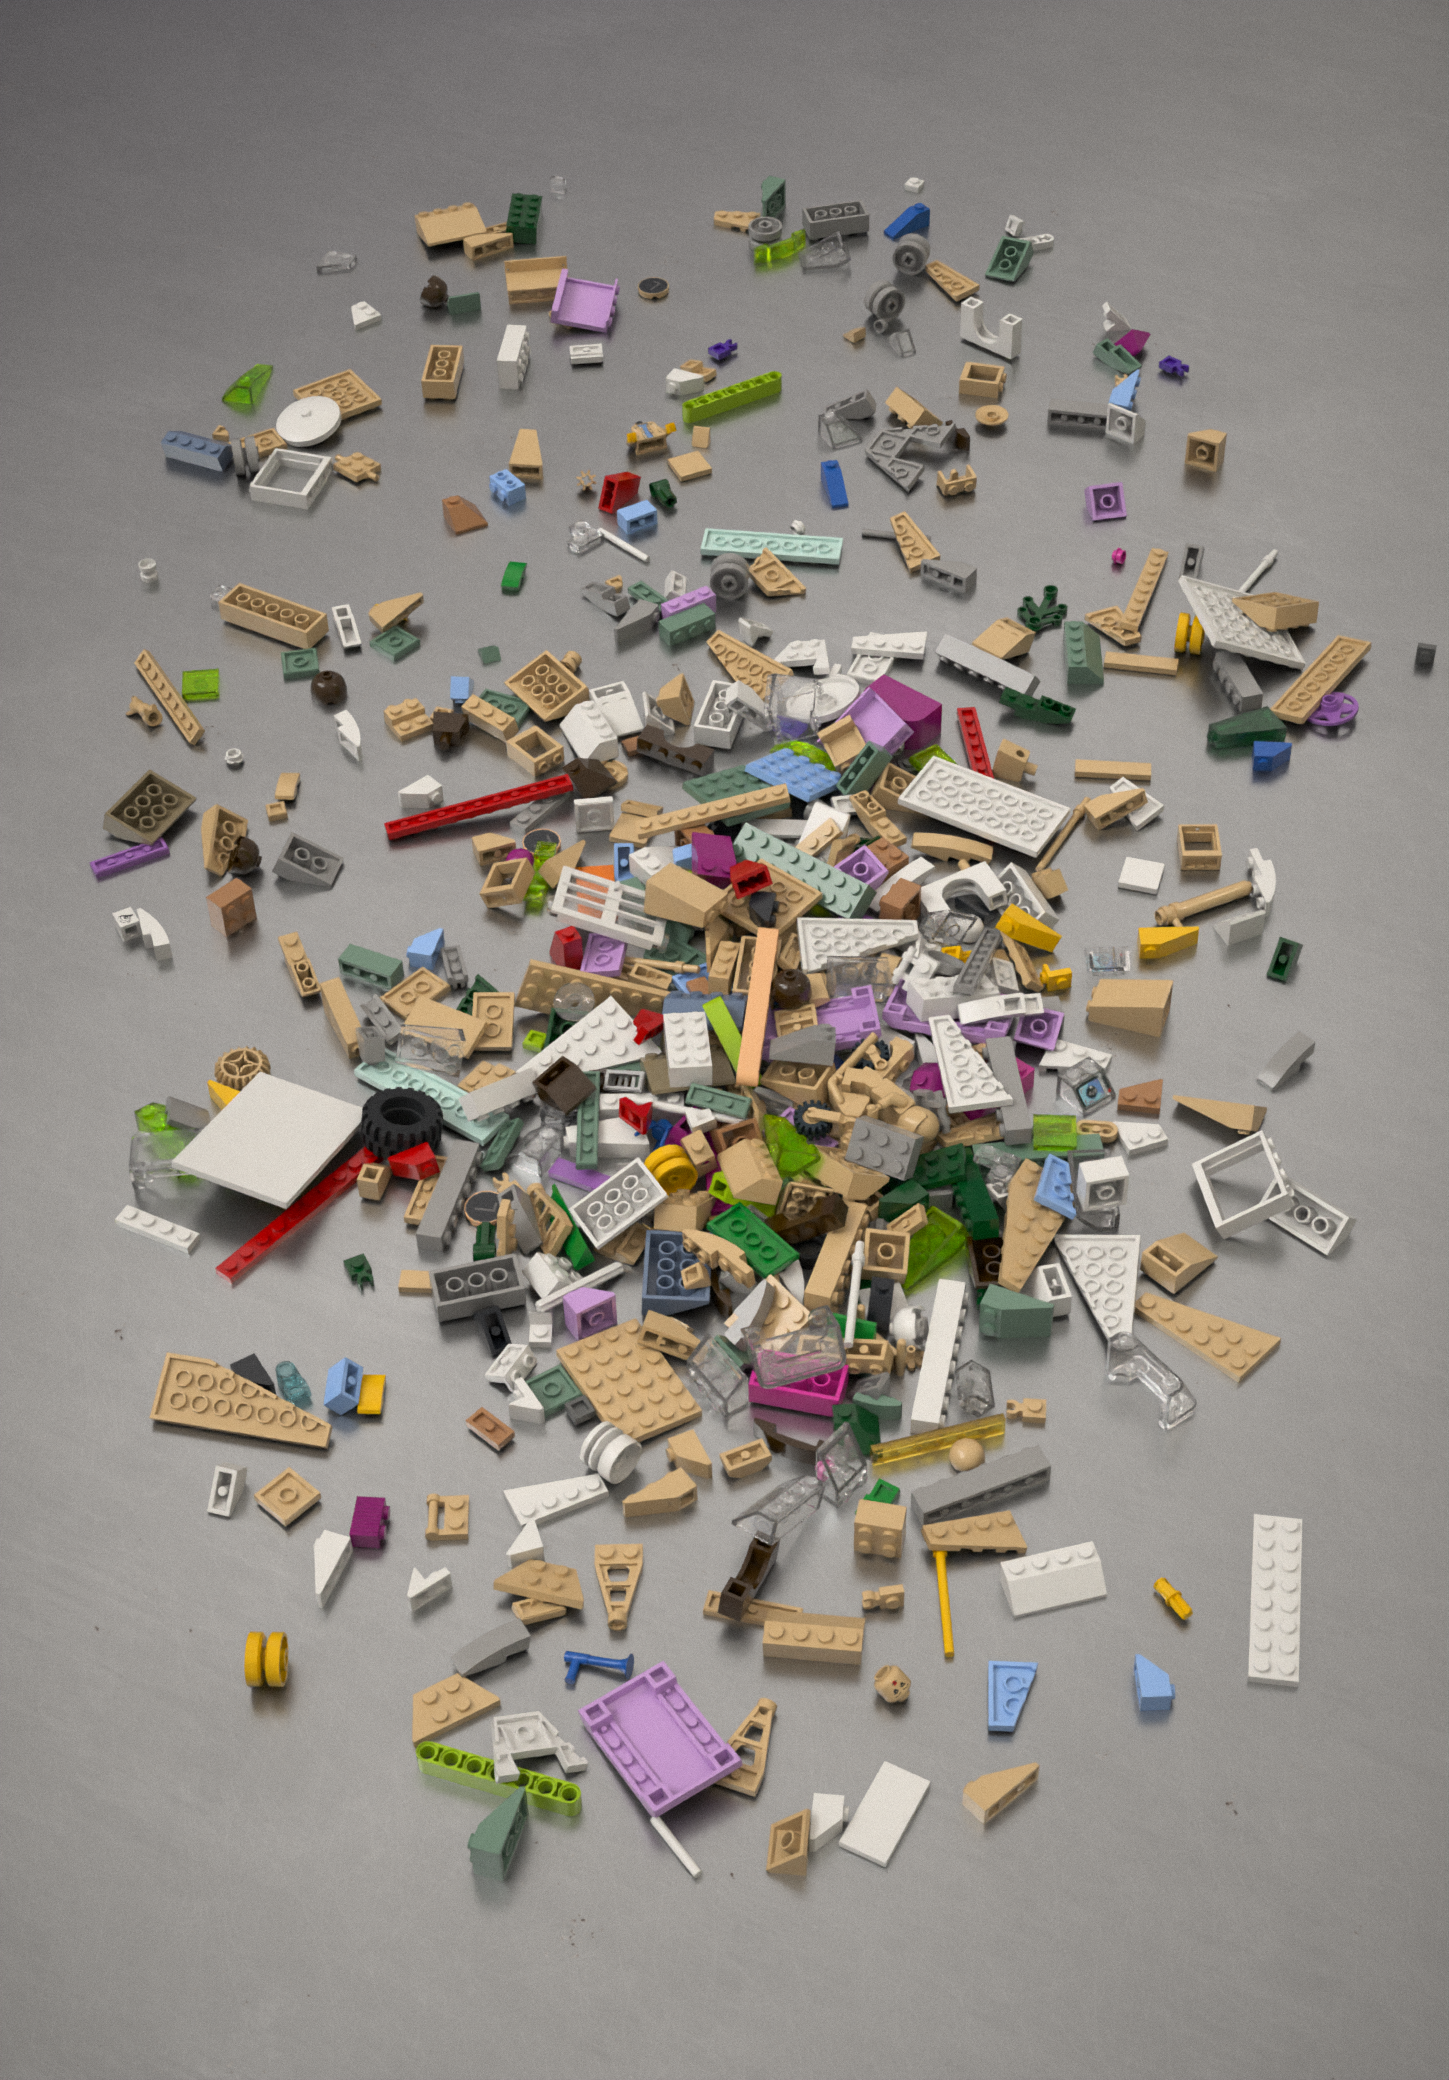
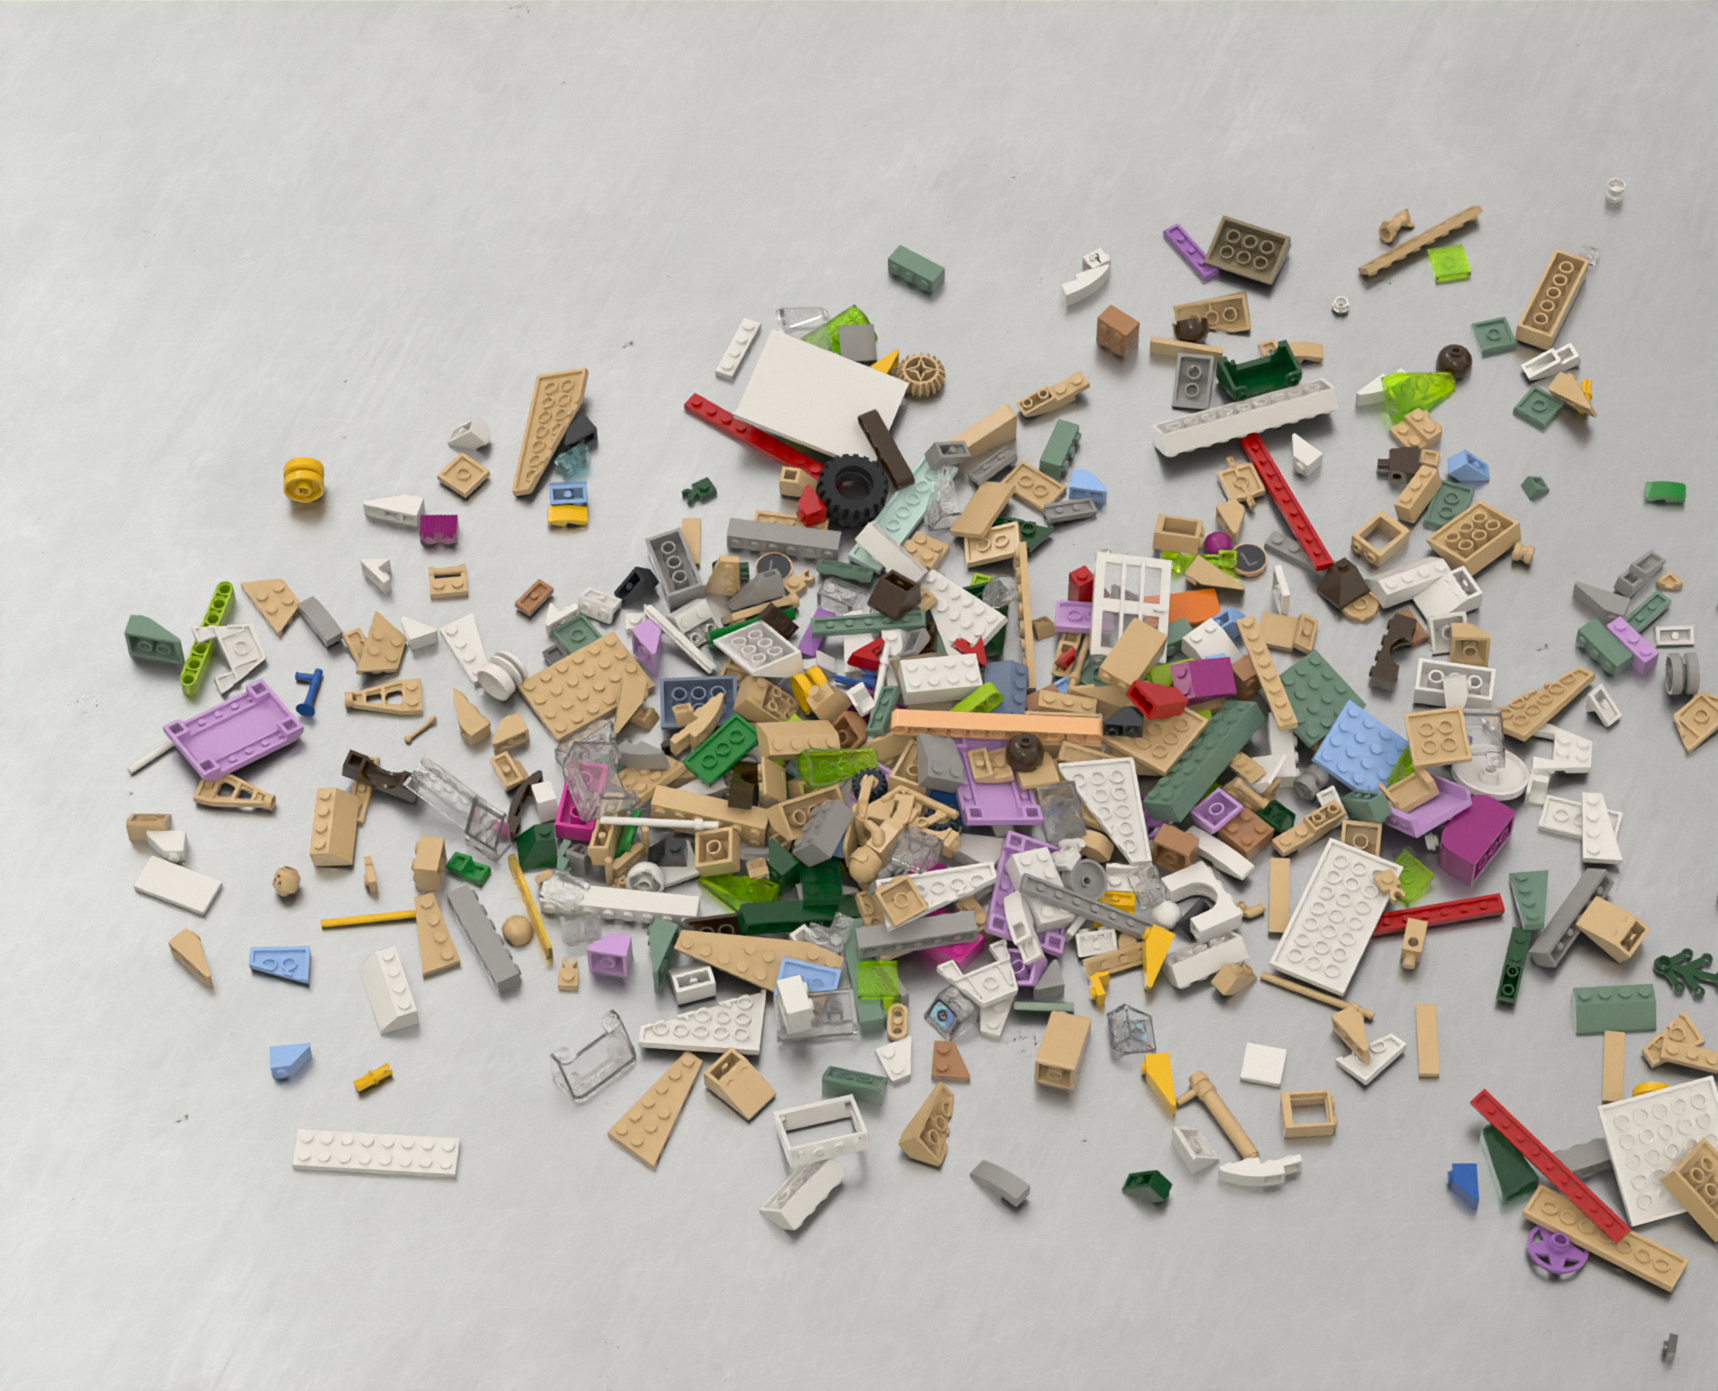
camera: 85 degrees right, 10 degrees up
none -> tan hinge [404,716,437,743]
none -> white slope [531,780,558,823]
none -> tan tile [534,869,554,885]
none -> clear plate [540,868,591,913]
none -> lavender slope [587,933,633,977]
none -> dark brown slope [758,602,799,640]
none -> sand green slope [822,1066,888,1106]
none -> dark brown beam [858,409,915,491]
none -> tan plate [872,874,929,928]
none -> clear slope [887,827,945,875]
none -> sand green brick [888,245,945,293]
none -> white wing [936,939,1018,1008]
none -> sand green tile [1014,1000,1074,1012]
none -> red slope [1054,648,1077,671]
none -> tan tile [1149,337,1223,364]
none -> white brick [1151,378,1339,457]
none -> dark green windscreen [1216,340,1302,401]
none -> tan plate [1217,456,1266,509]
none -> tan plate [1373,868,1405,904]
none -> clear neon green wedge [1381,372,1456,416]
none -> tan plate [1403,706,1472,769]
none -> red plate [1470,1088,1631,1245]
none -> sand green wing [1509,870,1548,931]

